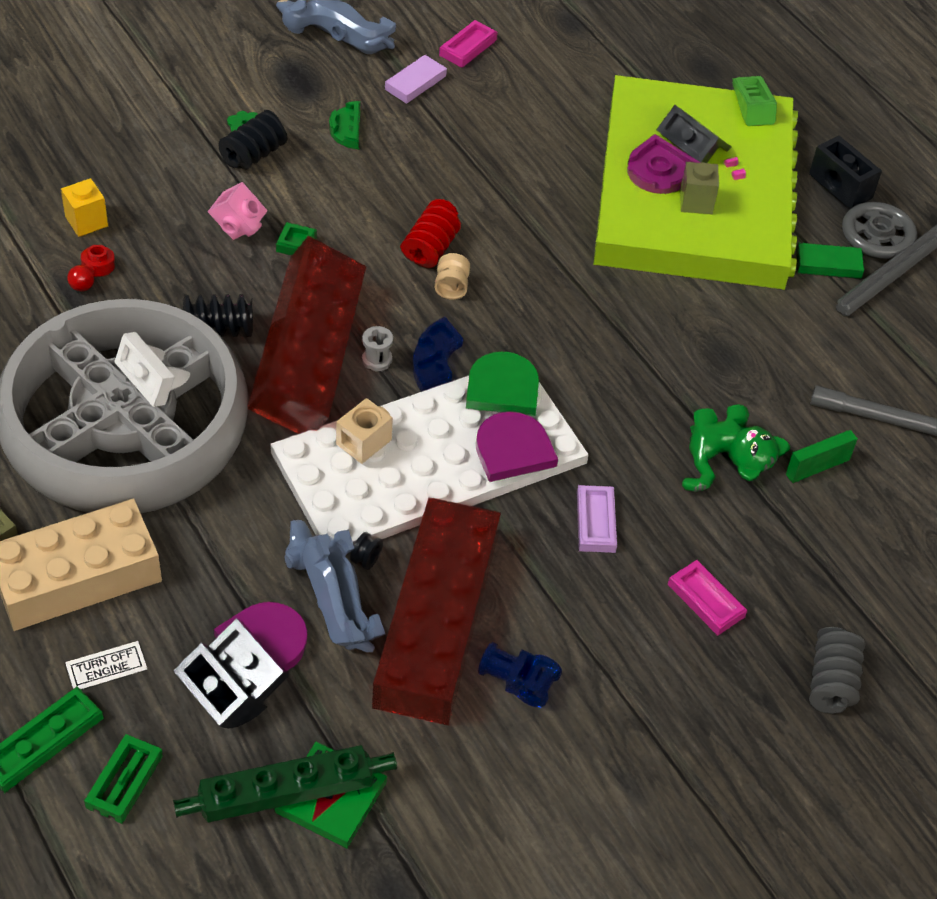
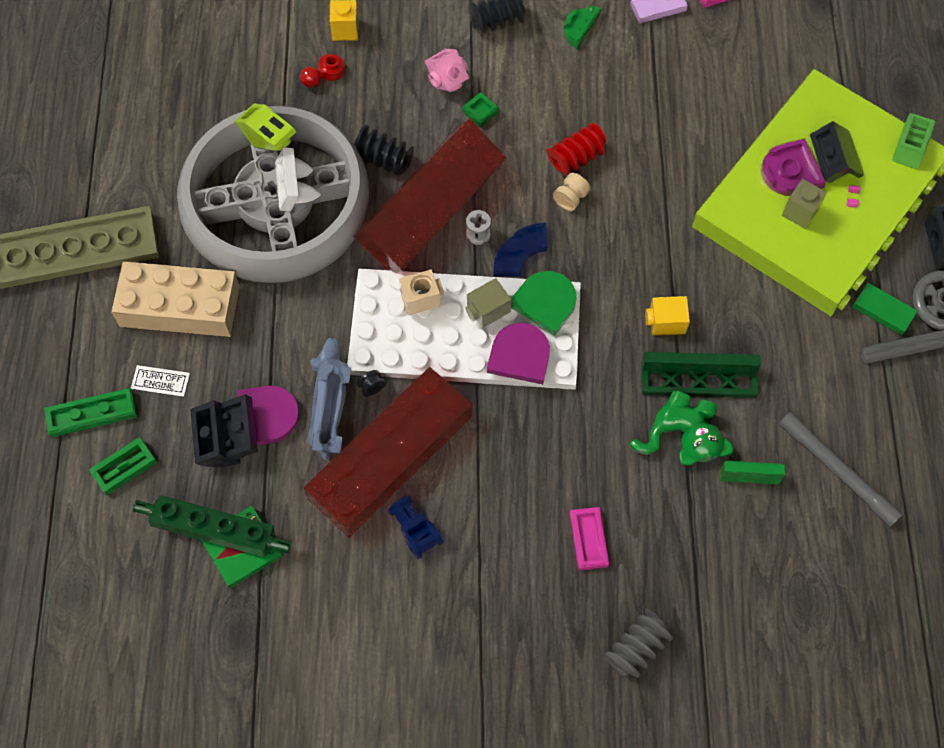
camera: 35 degrees right, 15 degrees up
lavender tile [577,485,617,553] -> none
none -> lime slope [234,104,296,151]
none -> olive brick [465,278,512,328]
none -> dark green fence [641,352,761,398]
none -> yellow brick [645,296,690,336]

